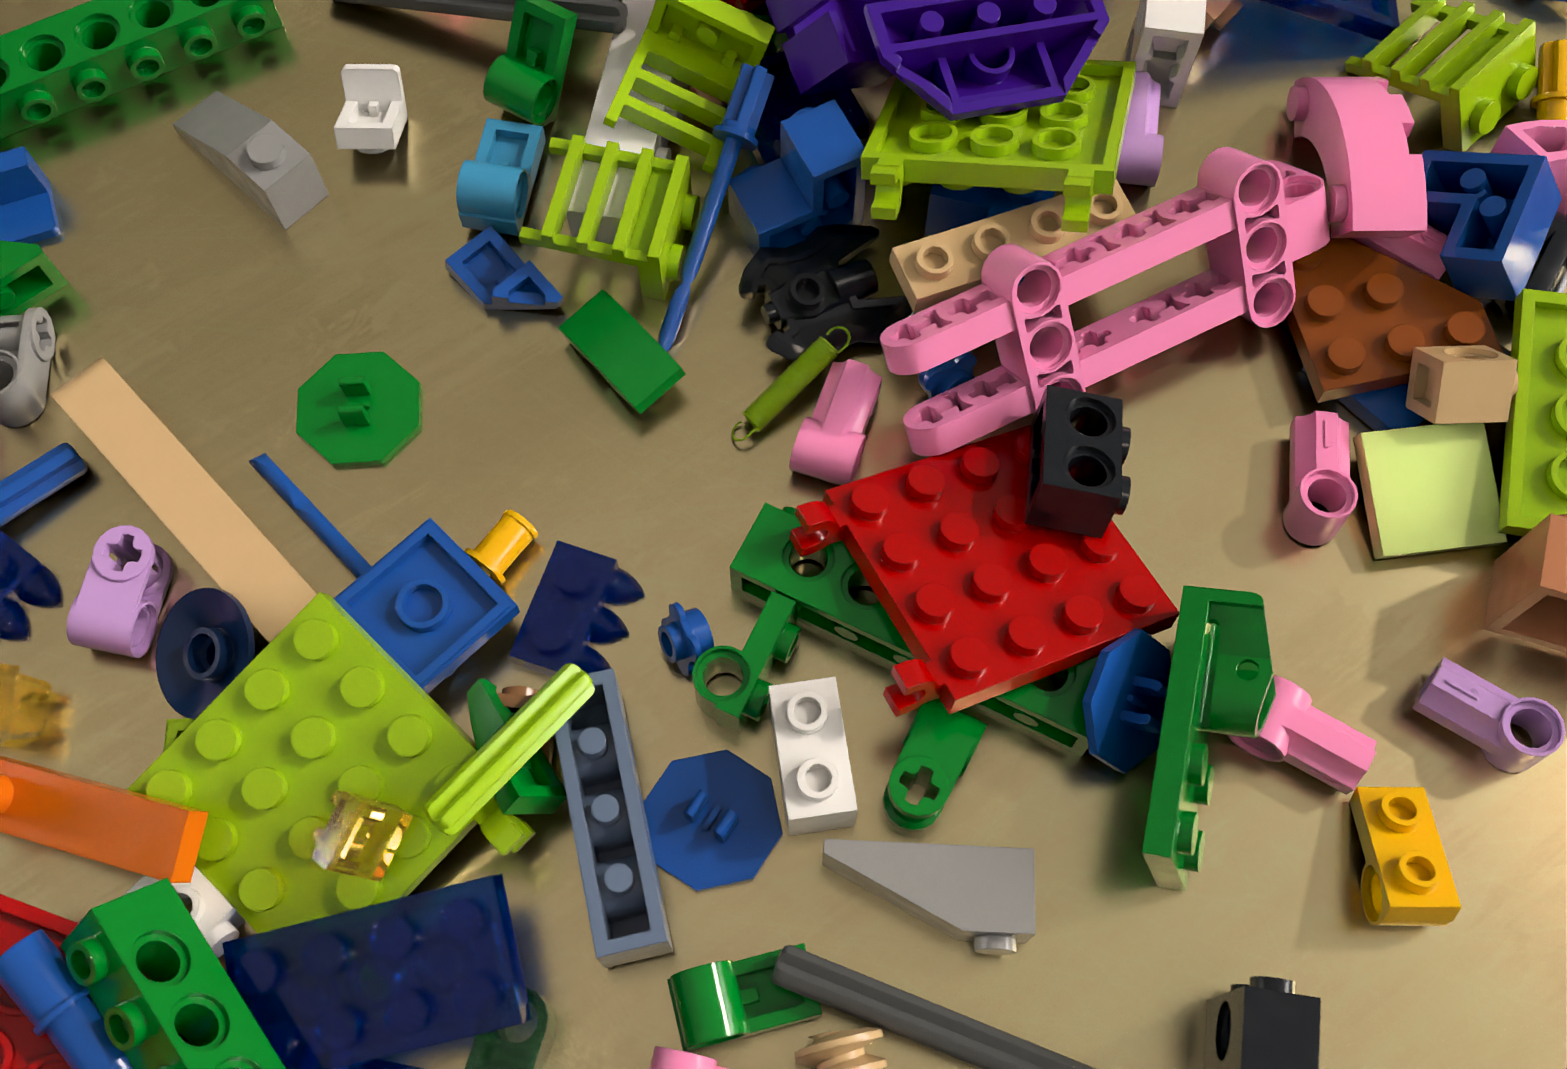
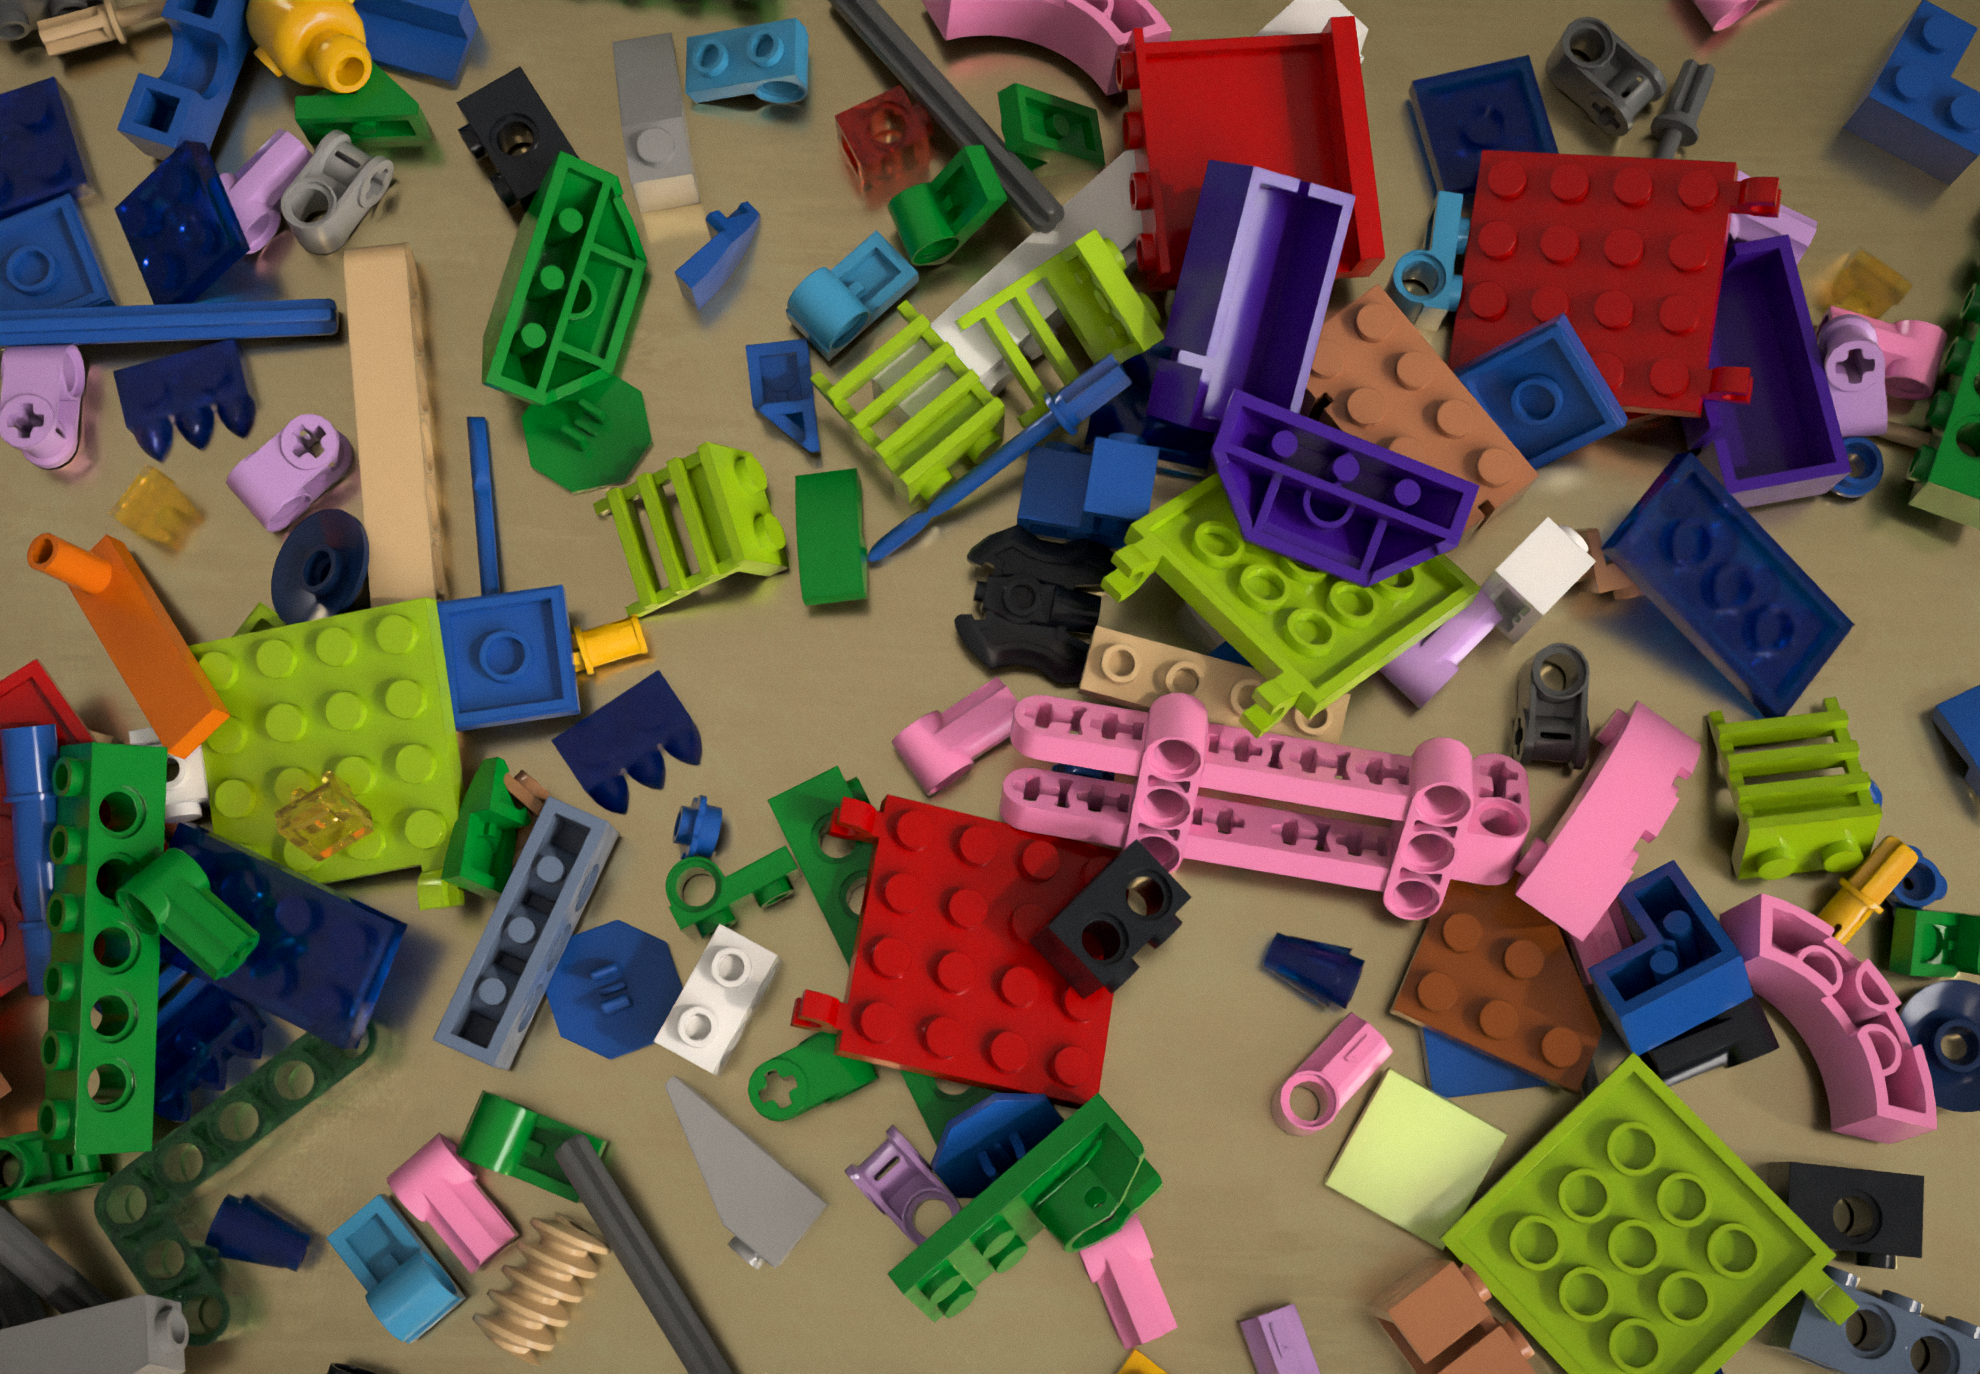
camera: 35 degrees right, 10 degrees up
white bracket [334,64,408,154] -> none
lime axle [423,663,595,836] -> none
lime piece [731,326,851,441] -> none
tan brick [1405,345,1519,424] -> none
none -> green piece [115,848,260,981]
none -> black brick [456,66,580,215]
none -> green wedge [482,151,648,408]
none -> lime plate [593,442,790,618]
none -> blue slope [675,201,760,311]
none -> dark azure plate [685,18,809,104]
none -> clear red brick [835,85,934,191]
none -> lavender piece [844,1125,962,1246]
none -> clear blue cone [1263,932,1366,1009]
none -> dark grey piece [1513,643,1590,770]

